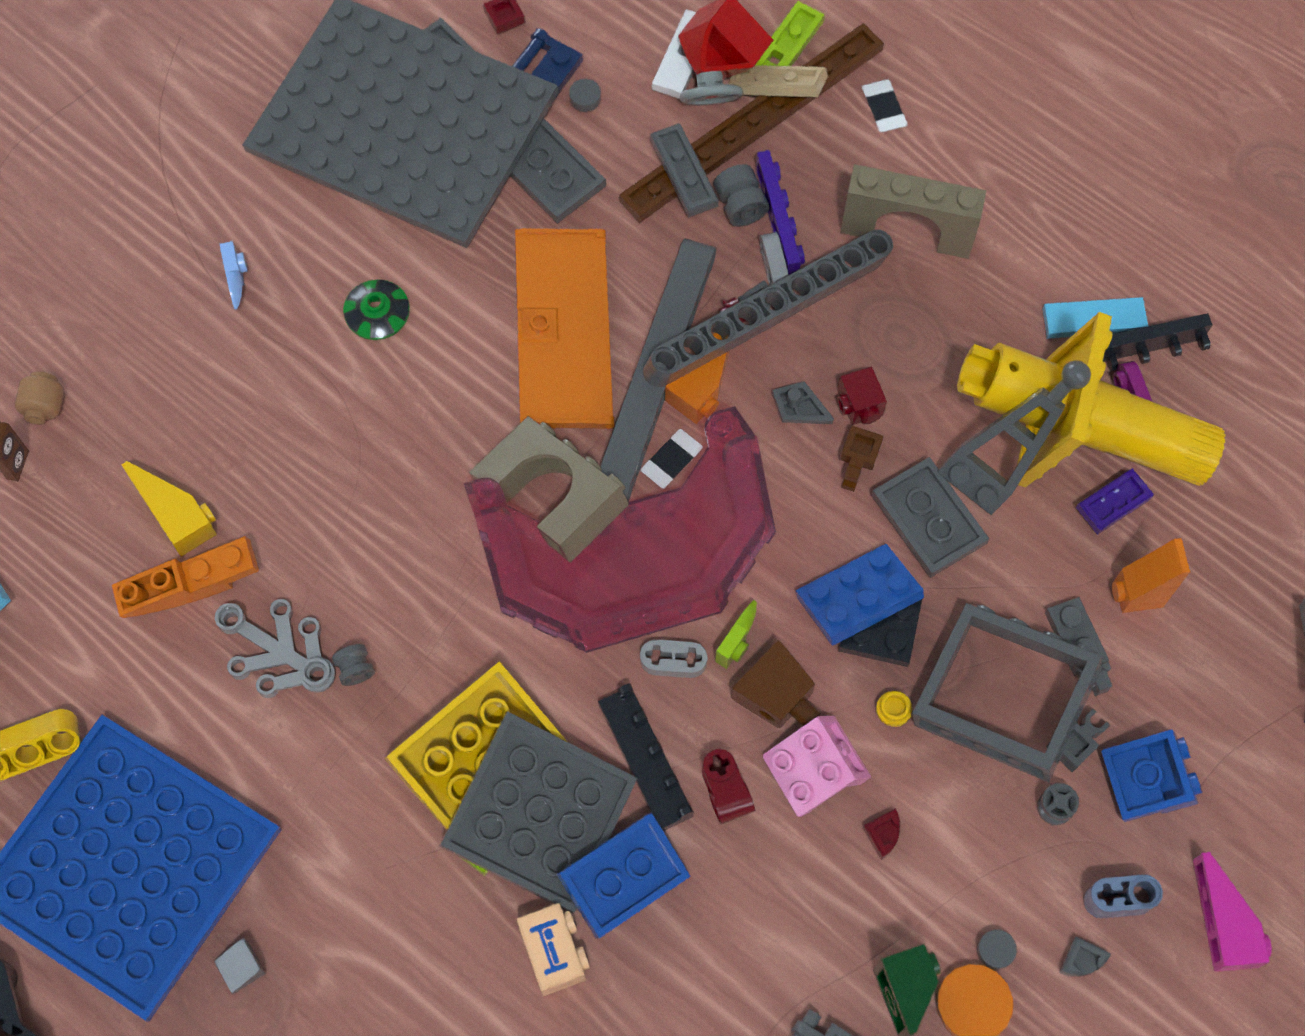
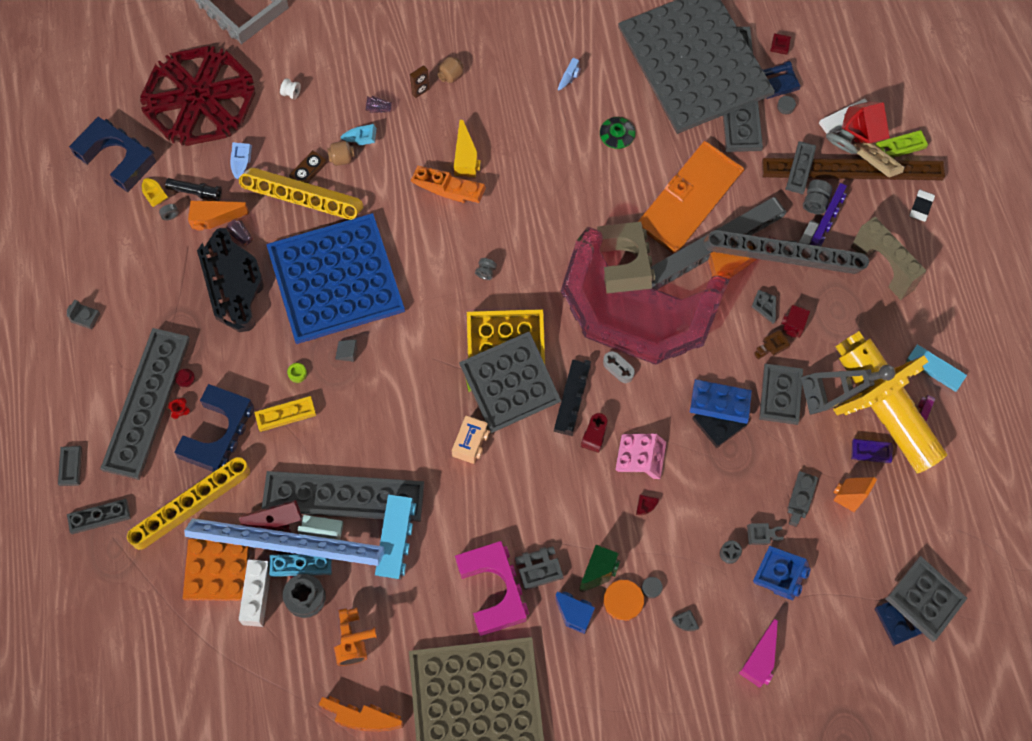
camera: 40 degrees right, 0 degrees up
light grey plant [215,599,335,698] -> none
blue plate [557,813,691,939] -> none
sticker [641,429,703,489] -> none
lime plate [715,600,757,669] -> none
reddish brown torso [731,640,821,728] -> none
yellow plate [876,691,913,727] -> none
dark grey window [912,603,1102,783] -> none
sand blue beam [1084,875,1163,918] -> none
black hinge [1103,313,1213,371] -> none

